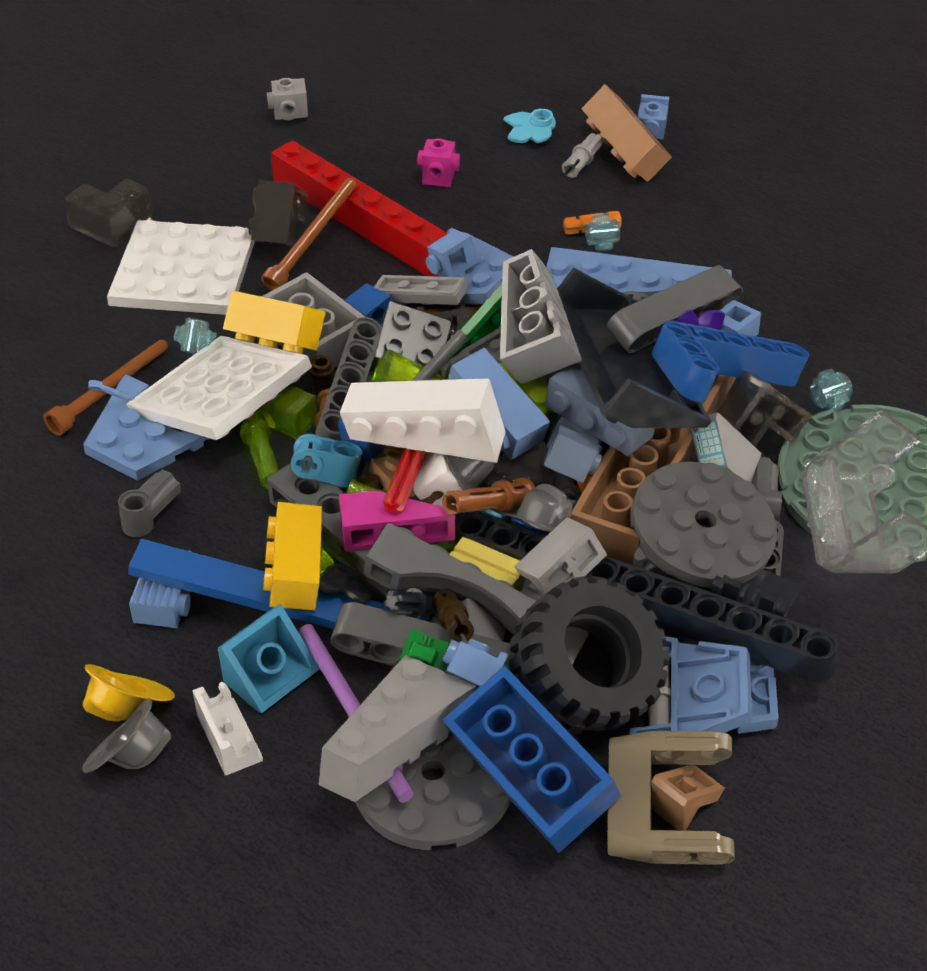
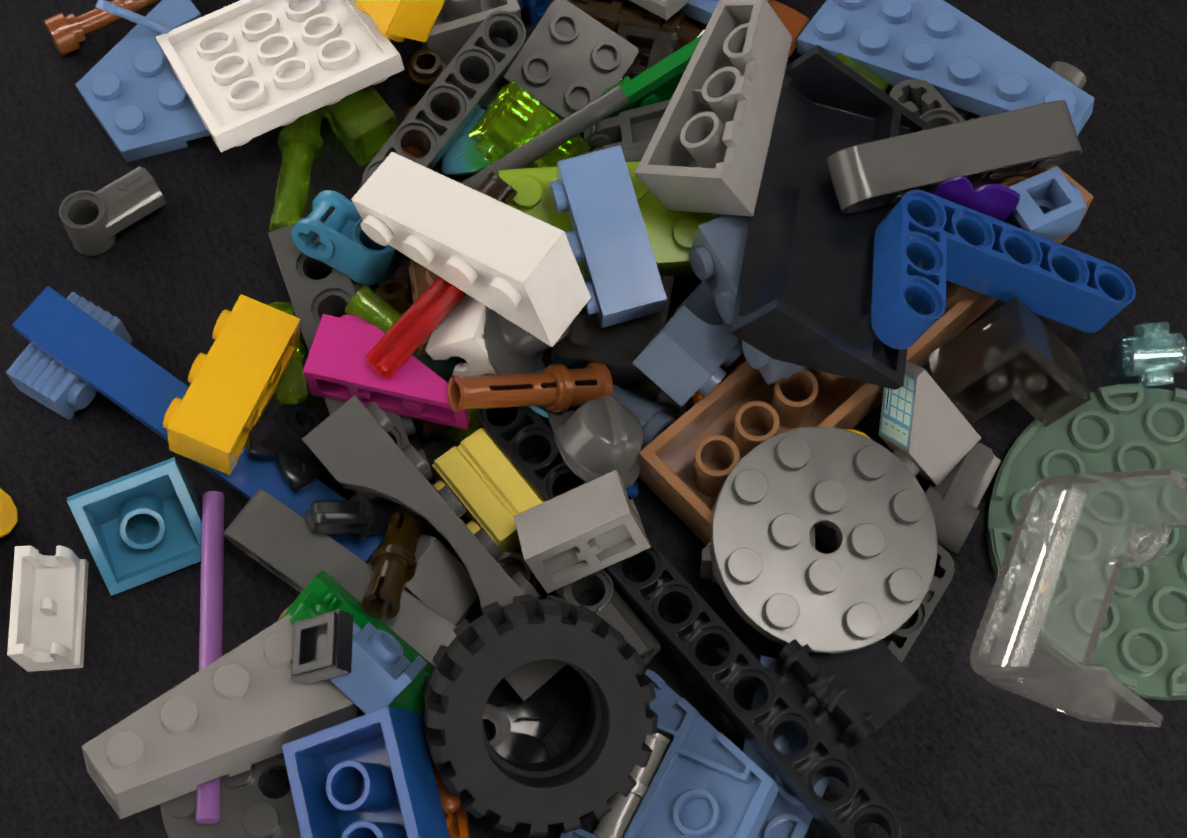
camera: 25 degrees right, 20 degrees up
none -> black tile [292,609,354,685]

